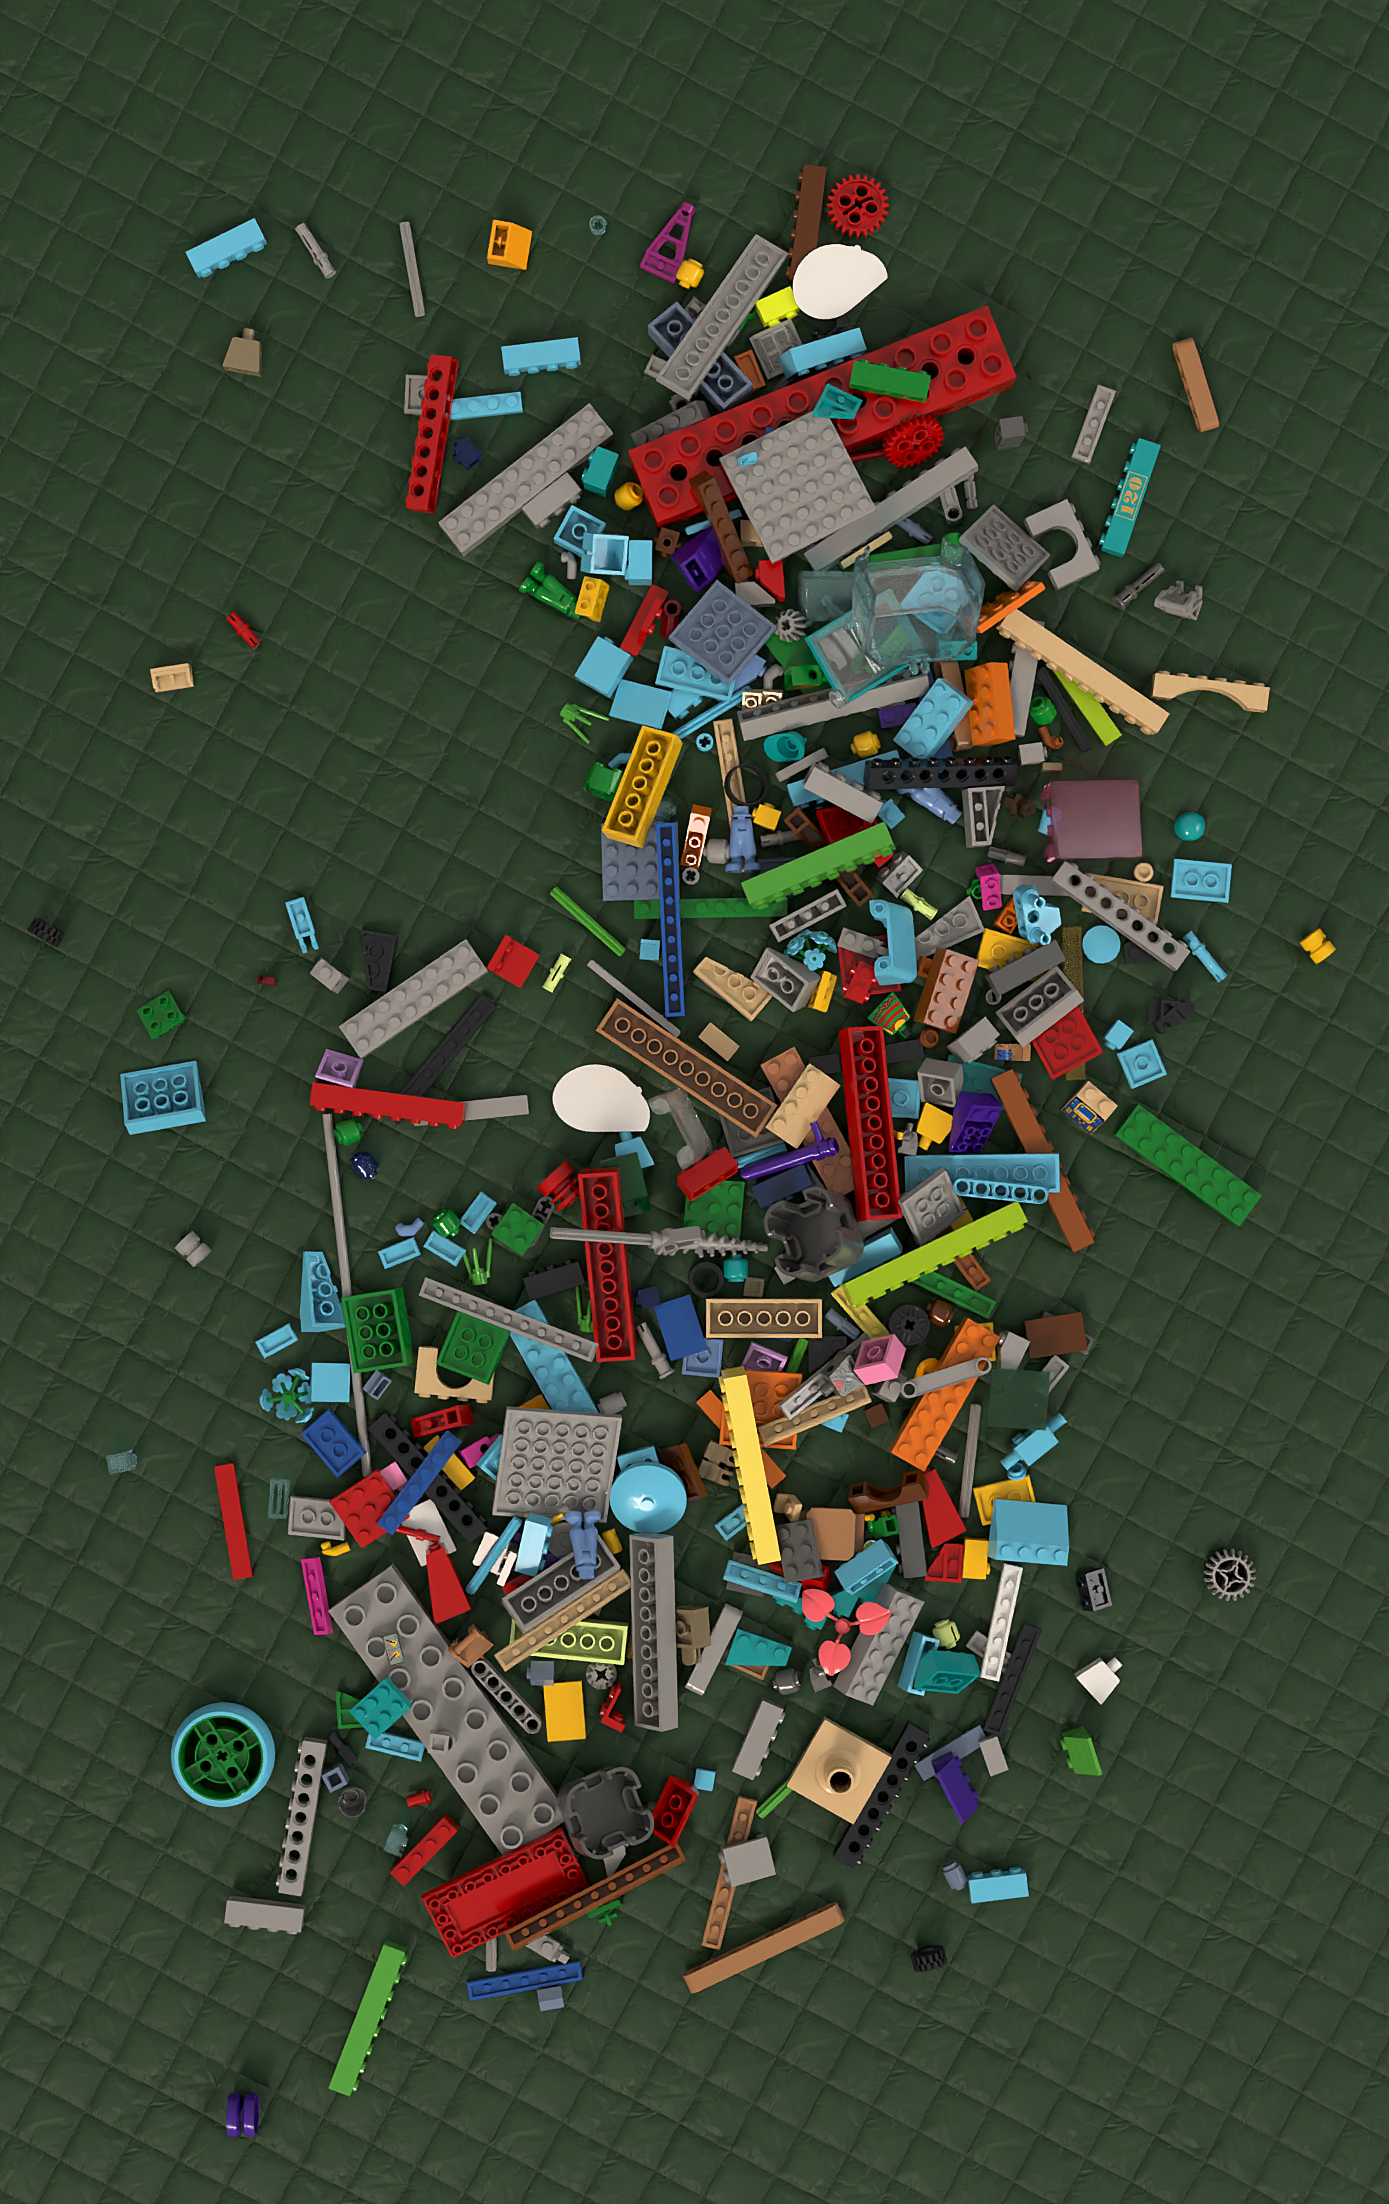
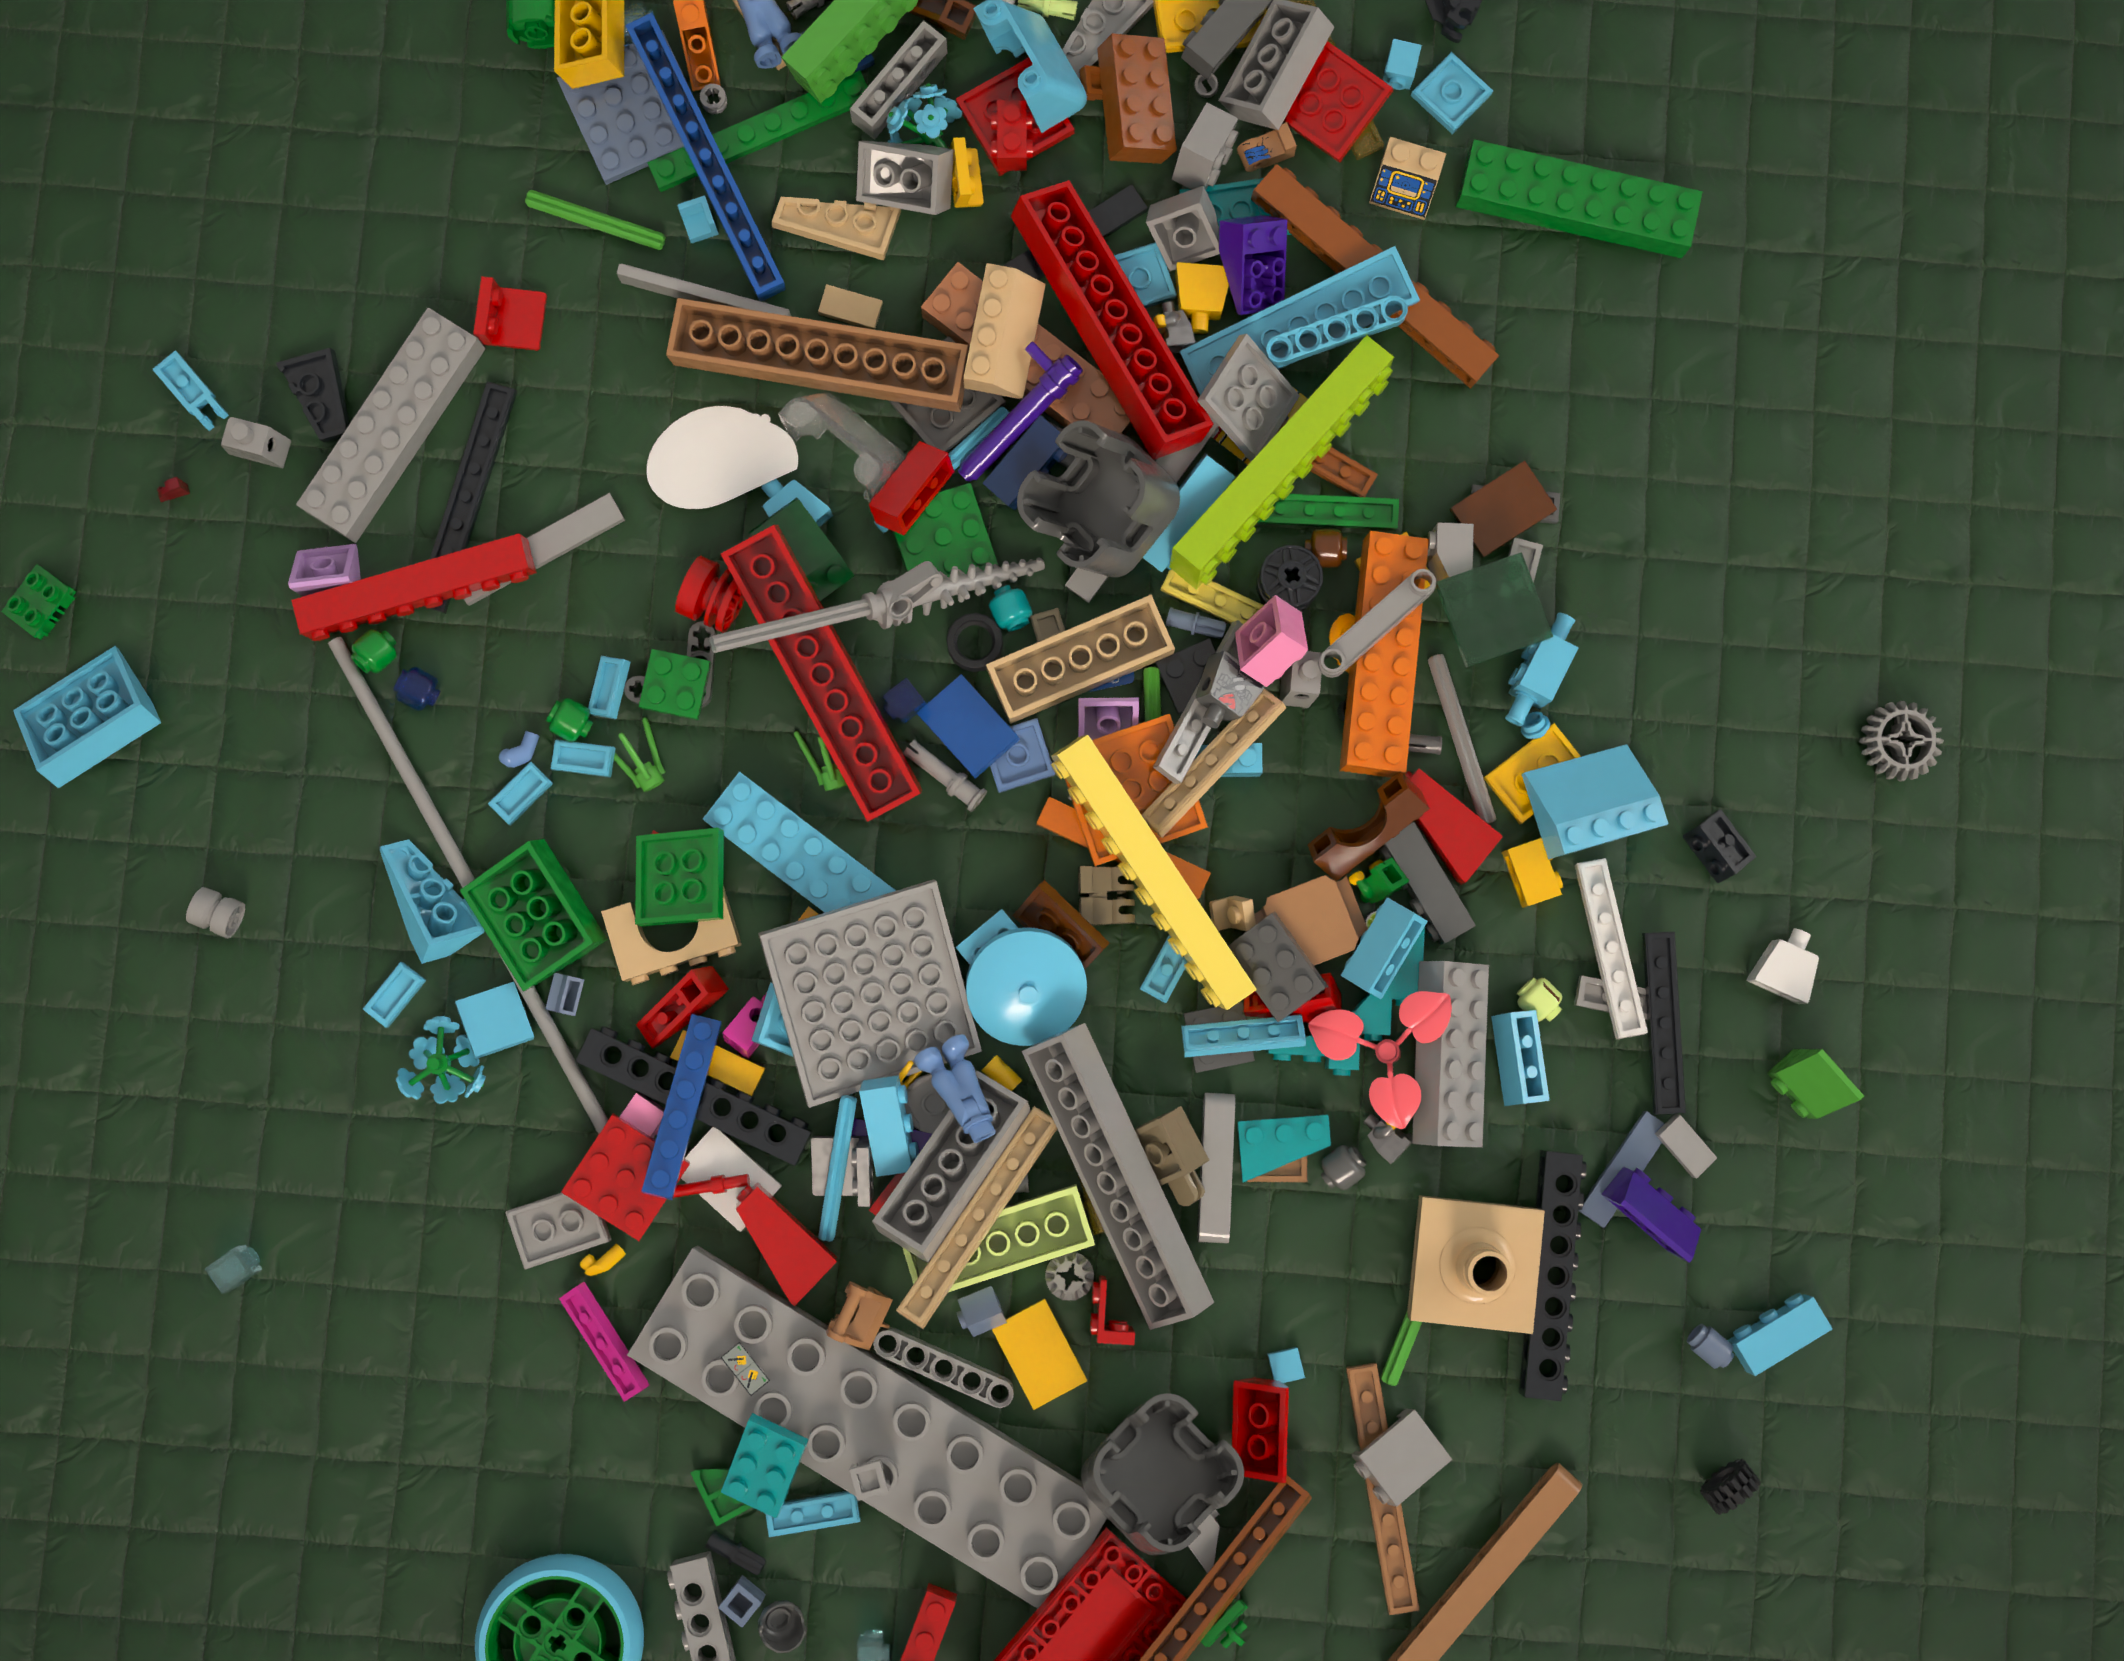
camera: 30 degrees left, 5 degrees down
red tile [214,1463,253,1580] -> none
clear light blue tile [268,1479,290,1519] -> none
blue tile [301,1409,367,1478] -> none
red pin [406,1789,432,1808] -> none
light grey plate [419,1277,599,1362] -> none
black brick [523,1259,586,1300] -> none
yellowish green pin [542,954,571,993] -> none
light grey brick [597,1392,627,1414] -> none
light grey head [703,838,731,864] -> none
light grey brick [732,1697,785,1780] -> none
light grey hinge [837,928,889,959] -> none
reddish brown tile [864,1403,889,1428] -> none
torso [866,992,913,1039] -> none
teal slope [914,1649,981,1694] -> none
dark orange plate [920,1028,939,1048] -> none
red wing [924,1542,964,1583] -> none

